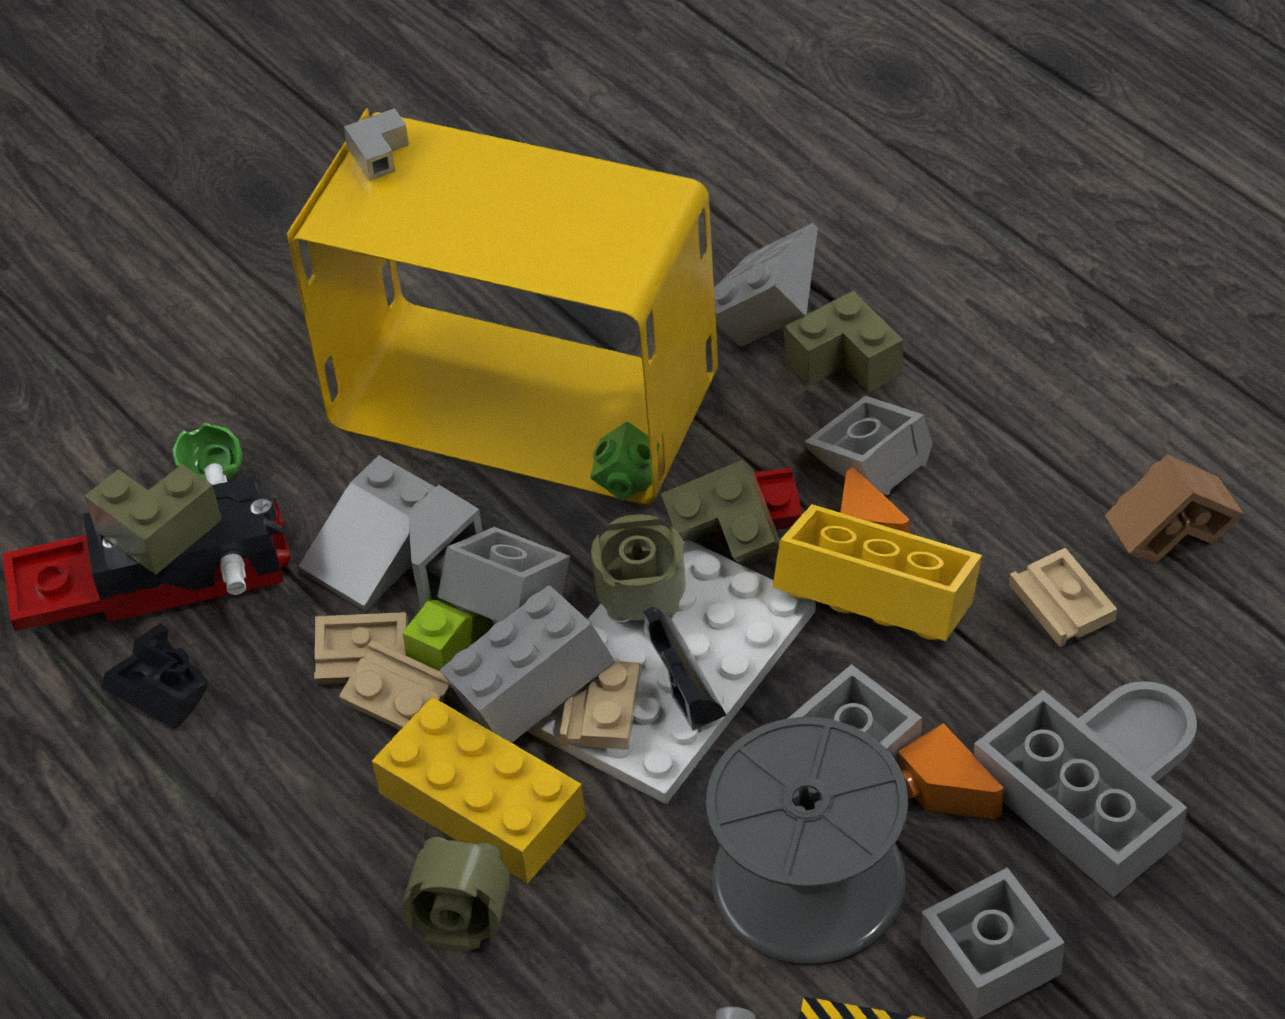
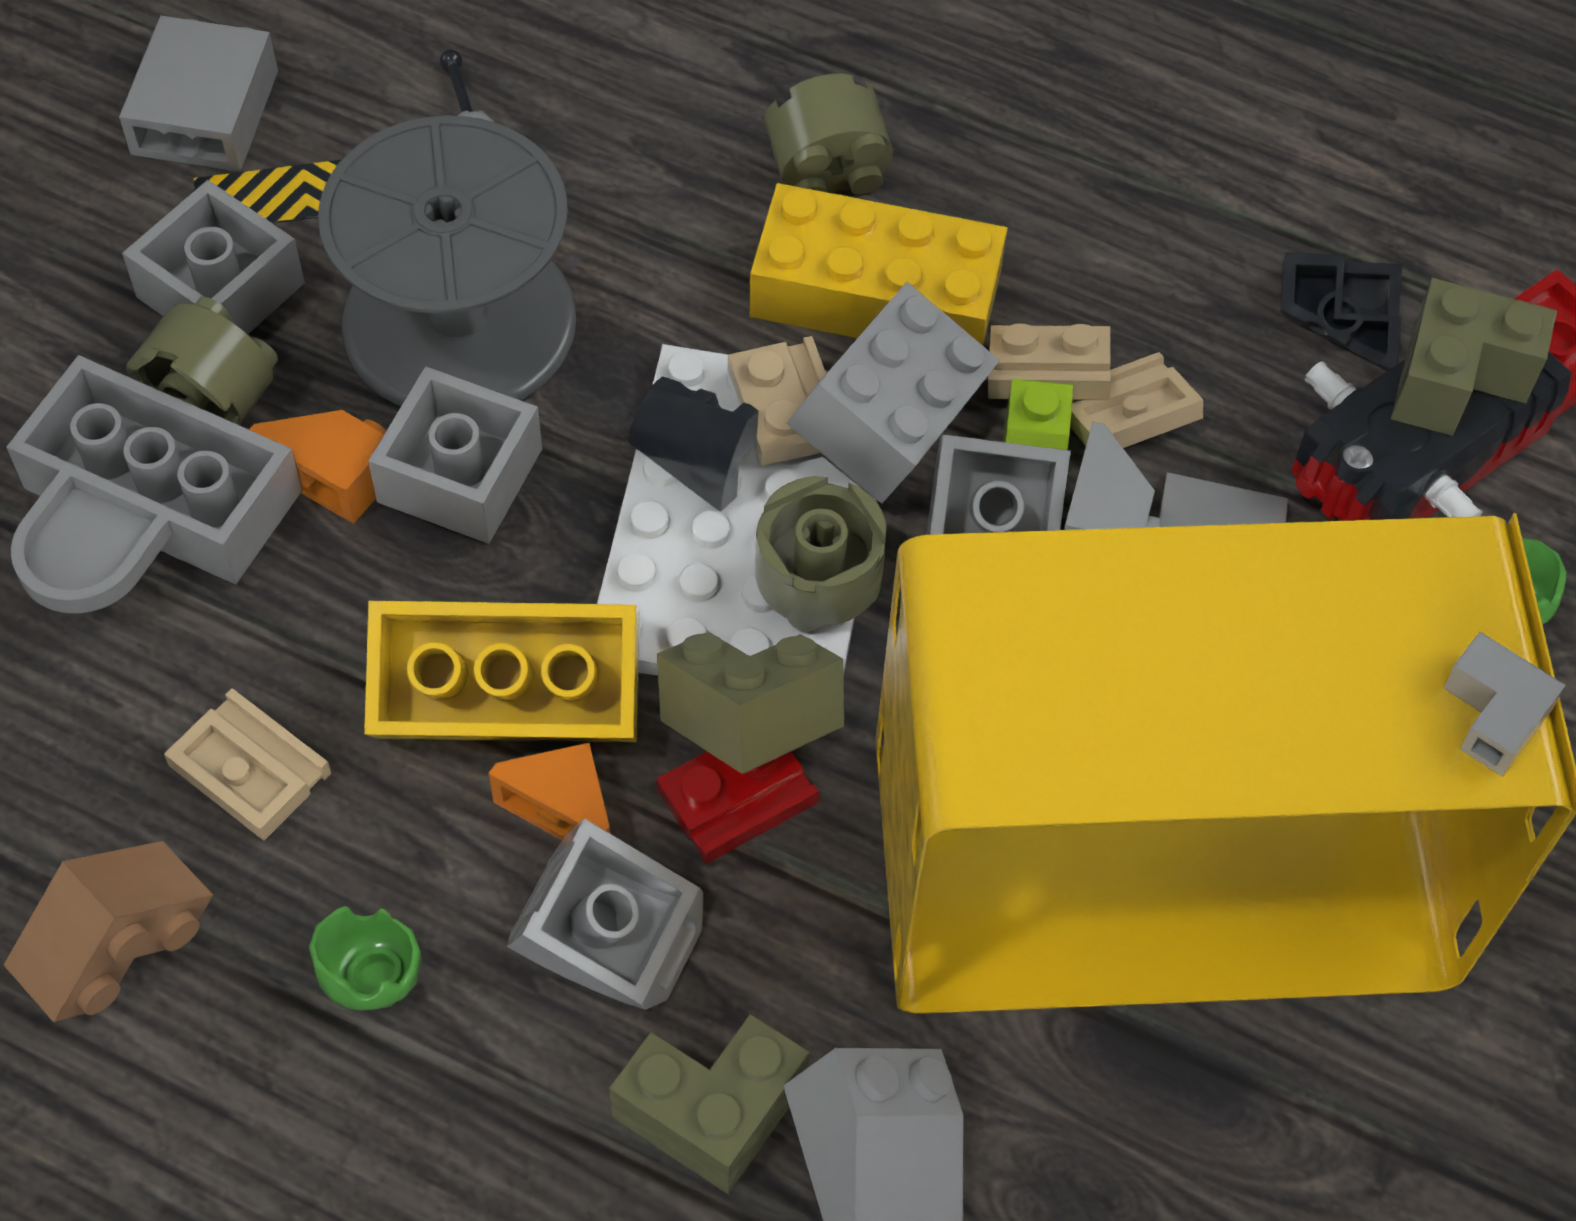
camera: 150 degrees right, 10 degrees up
none -> olive brick [126,297,278,425]
none -> bright green hair [309,906,422,1011]

